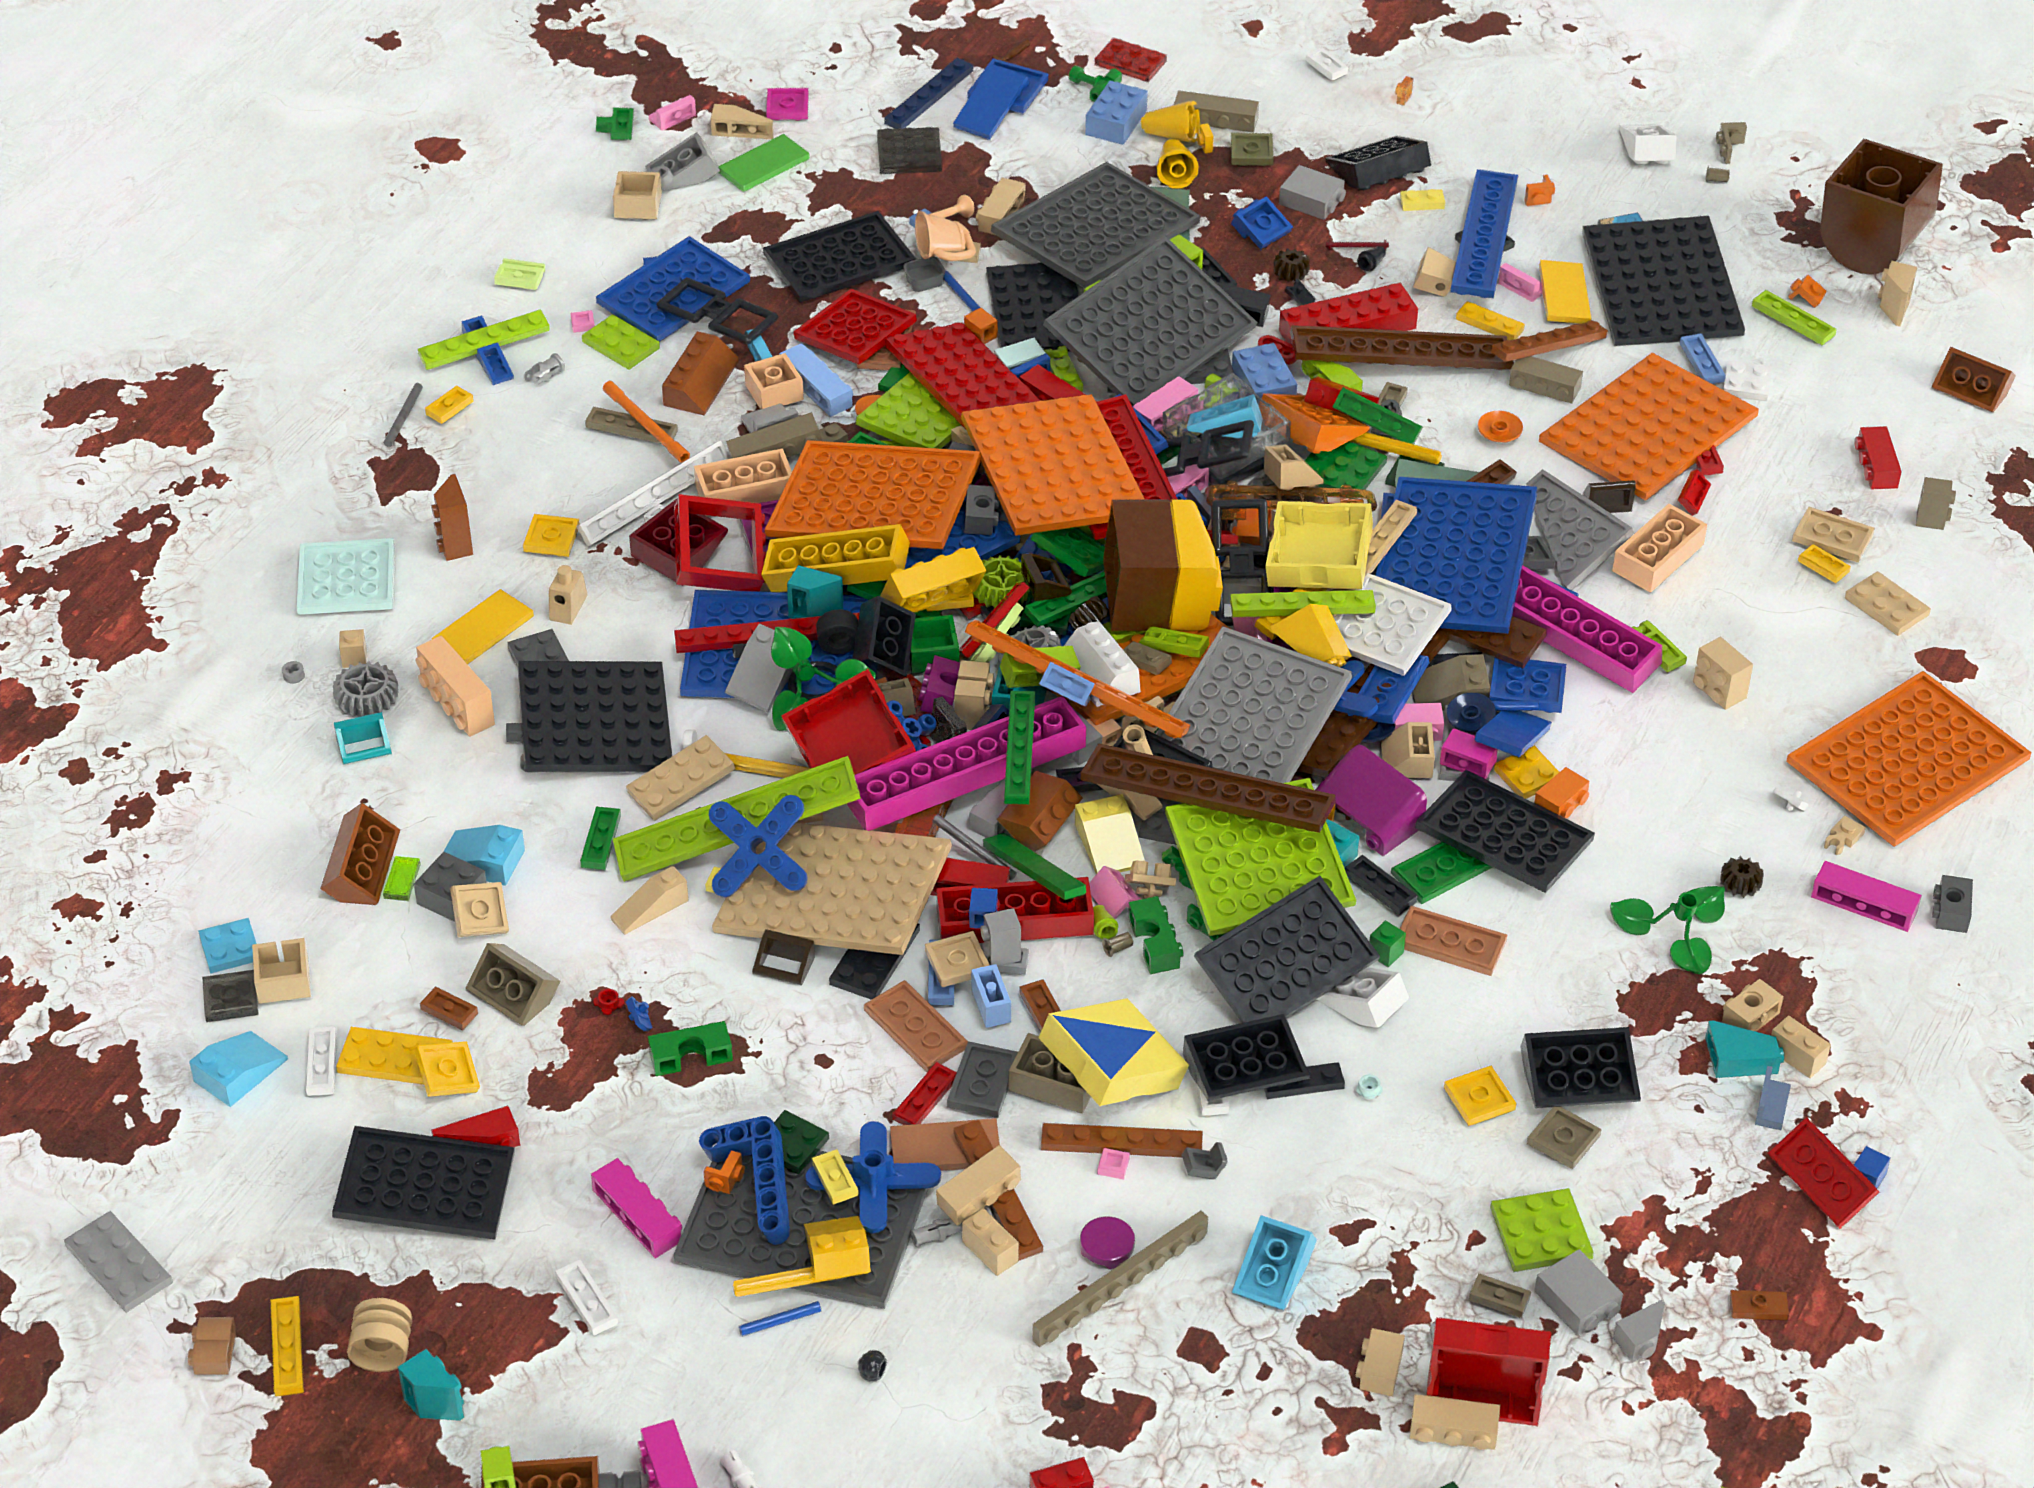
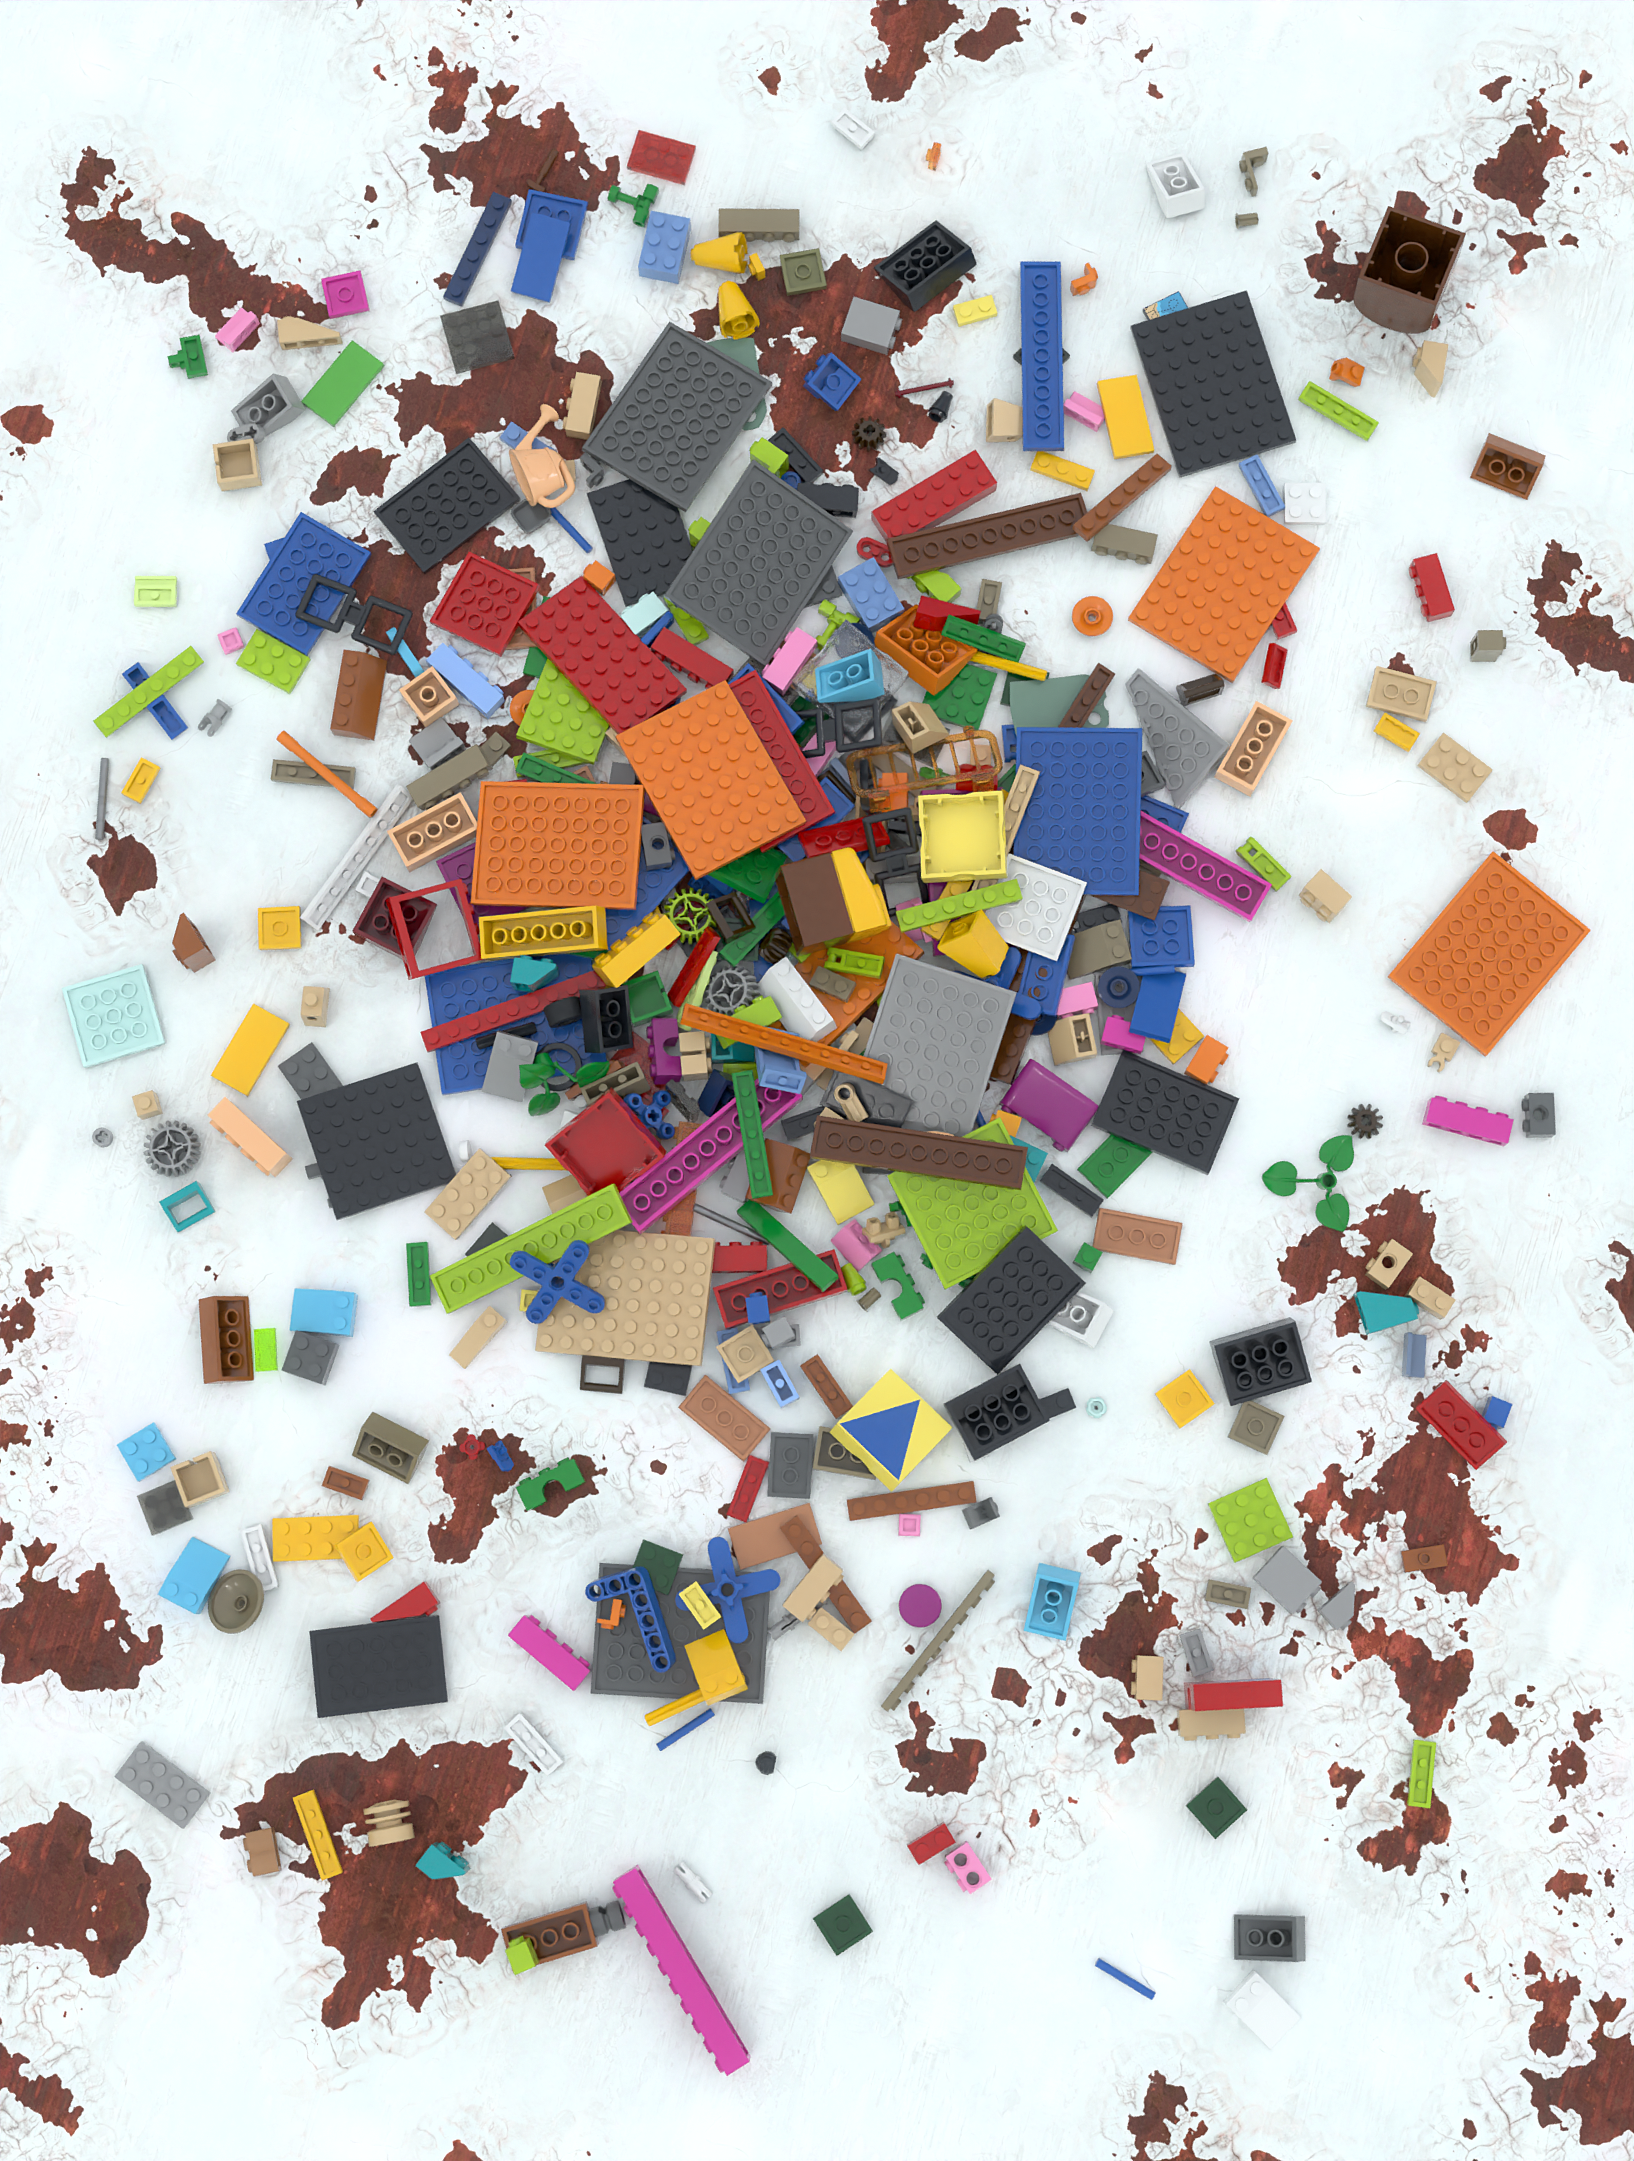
camera: 10 degrees left, 35 degrees up
tan tile [450,882,509,937] -> none
none -> dark tan dish [208,1569,264,1634]
none -> dark grey bracket [580,452,604,489]

